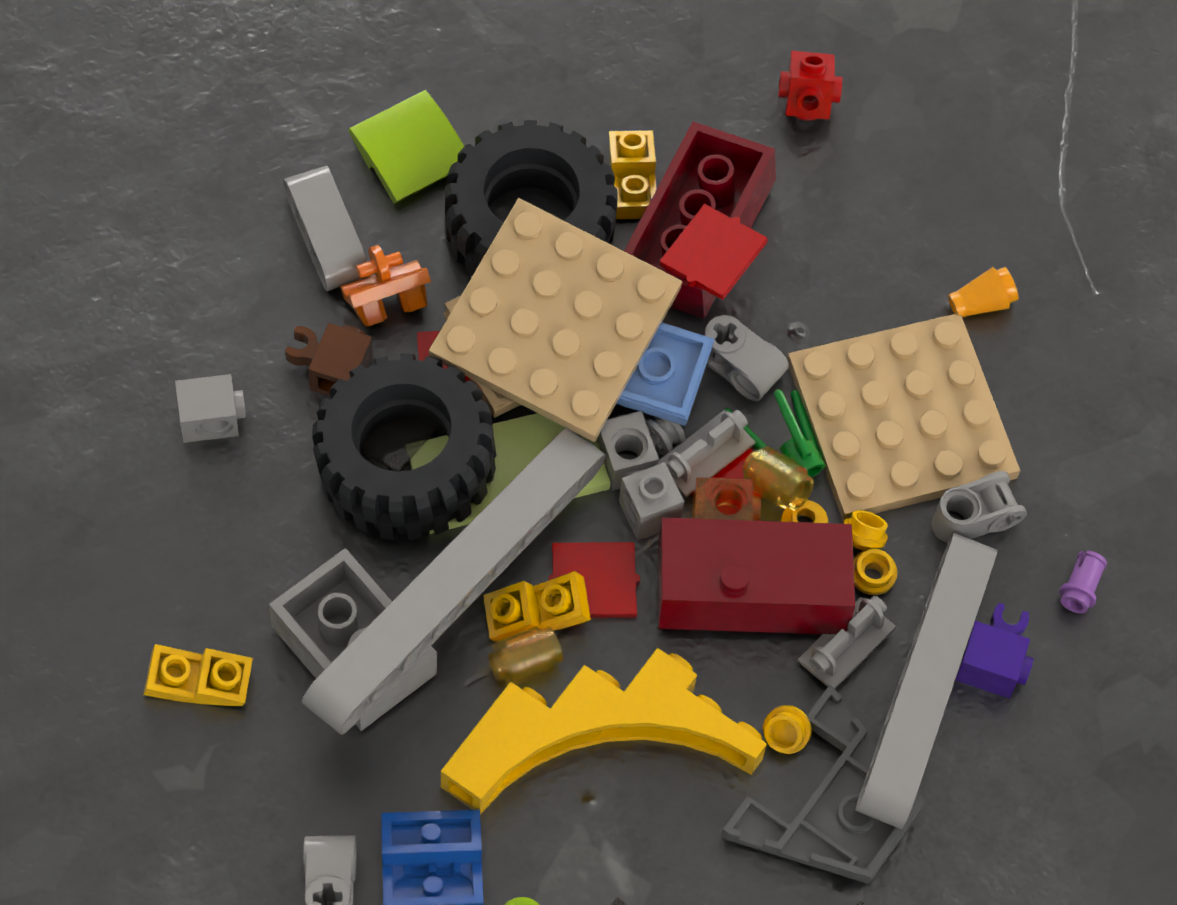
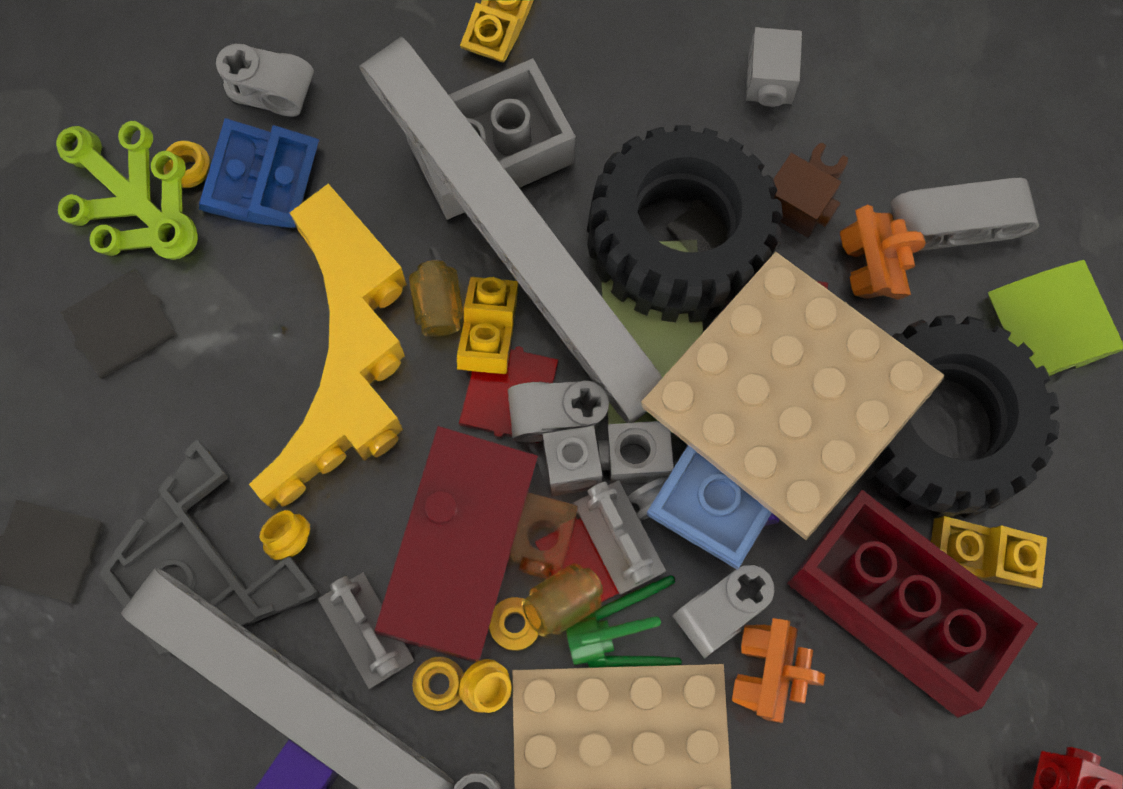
camera: 110 degrees right, 10 degrees up
red piece [660,204,768,300] -> none
none -> light grey piece [507,380,609,443]
none -> orange hips [732,618,825,723]

